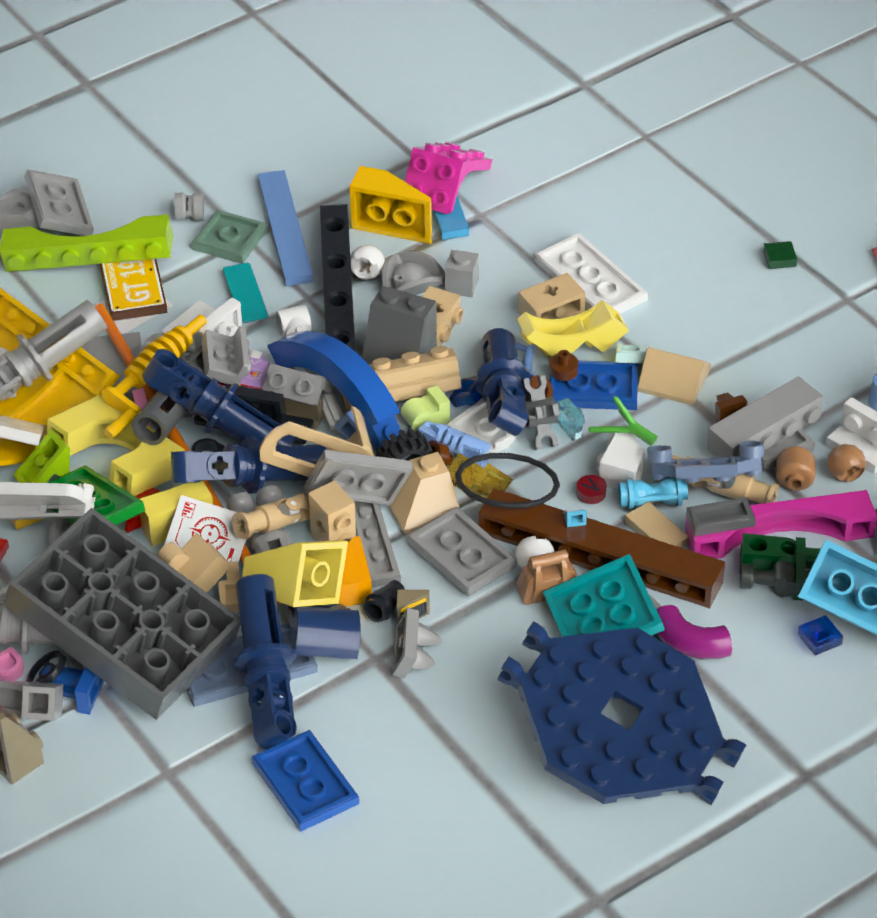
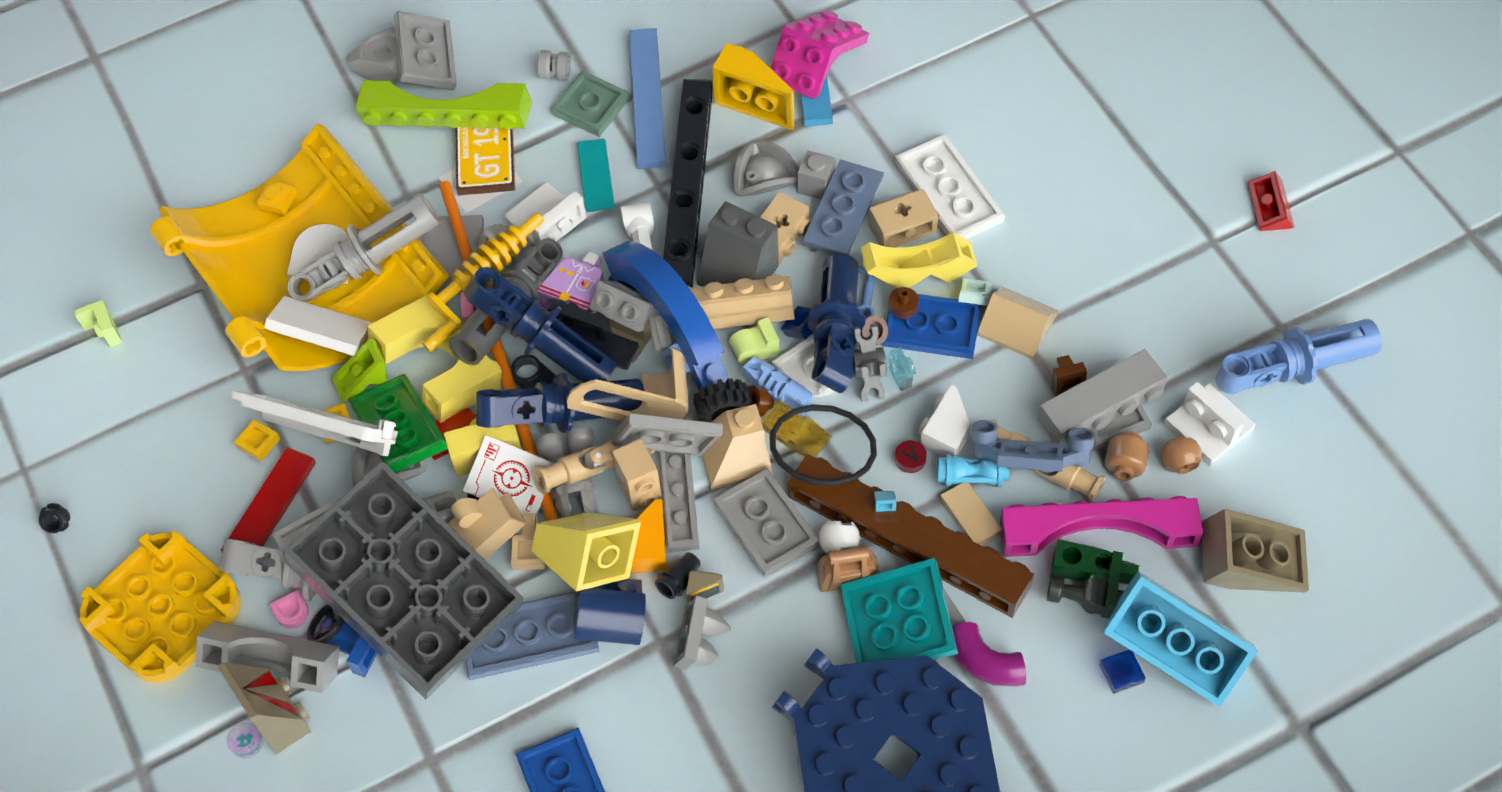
camera: 10 degrees right, 15 degrees up
light grey bracket [201,326,252,385] -> none
dark blue piece [234,574,297,750] -> none
white piece [350,245,385,281] -> none
bright green plant [588,396,658,446] -> none
dark grey tile [686,497,756,536] -> none
dark green tile [763,241,797,269] -> none
none -> sand blue brick [803,159,884,255]

